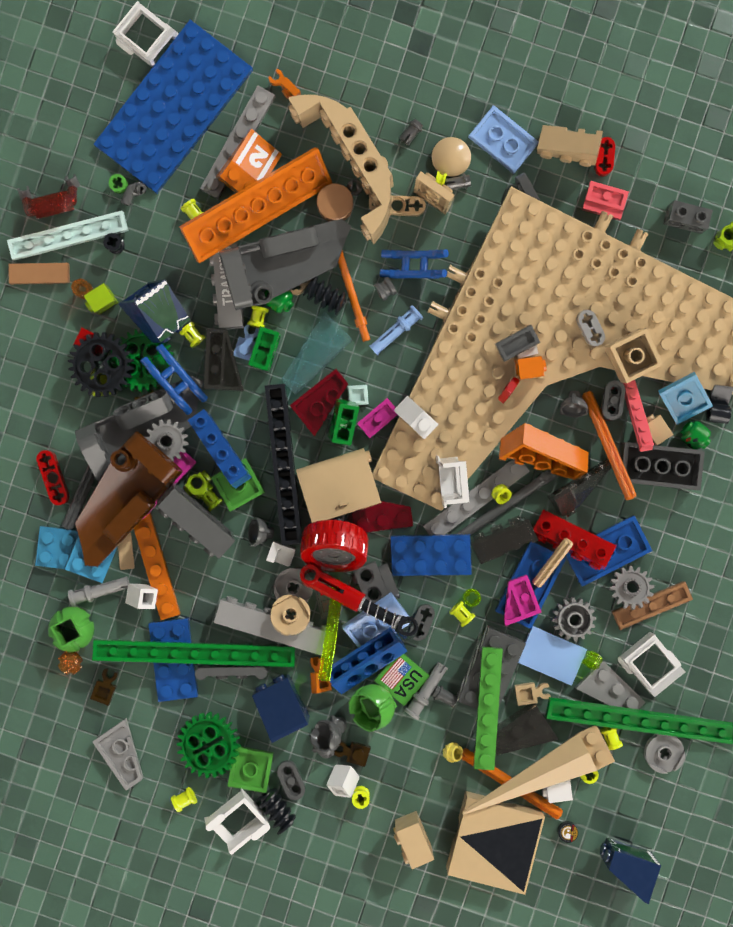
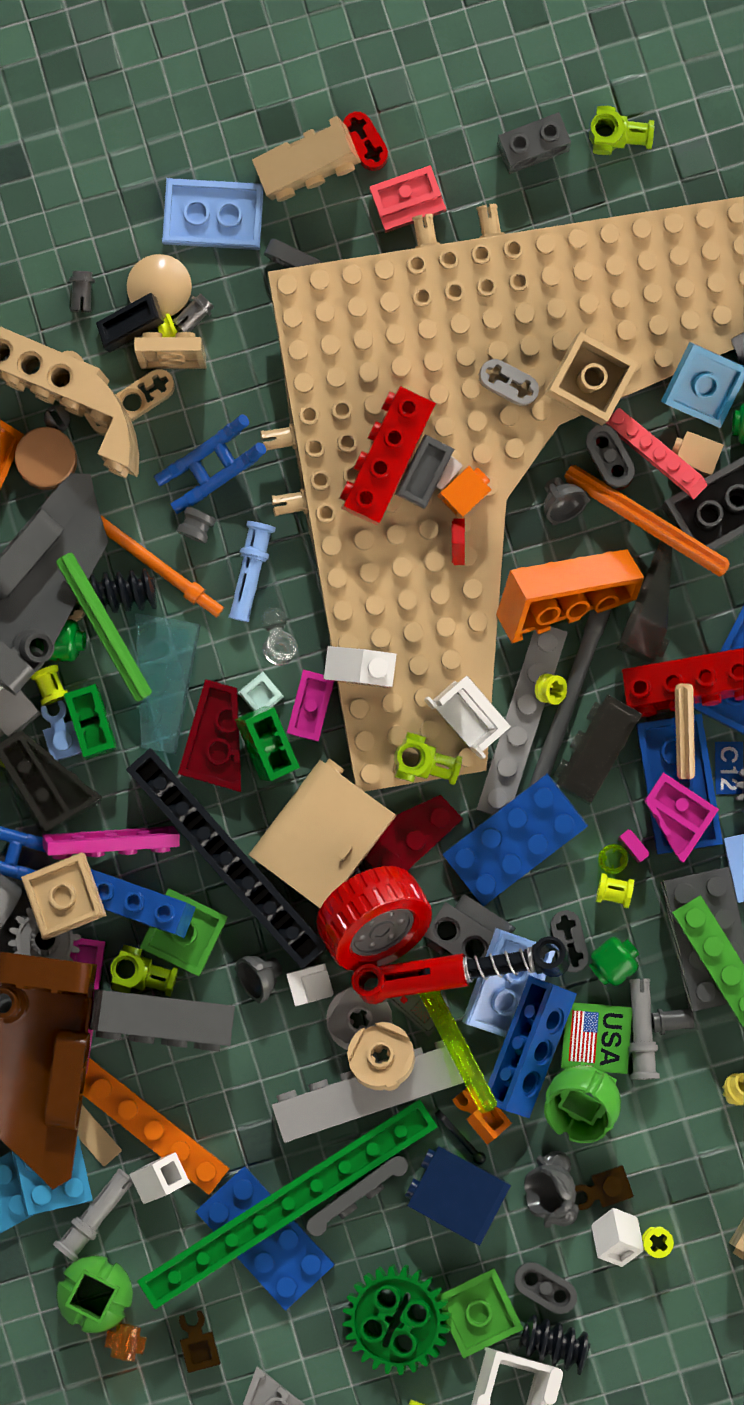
camera: 35 degrees left, 5 degrees down
none -> tan tile [21,853,107,940]
none -> dark pink plate [43,826,180,859]
none -> bright green axle [56,553,152,702]
none -> black tile [96,293,165,353]
none -> clear plate [261,607,298,666]
none -> red brick [339,386,436,526]
none -> lime connector [394,732,463,785]
none -> black hinge [434,1109,486,1165]
none -> green head [589,937,640,986]
none -> dark pink tile [618,829,649,864]
none -> blue sticker [715,742,743,794]

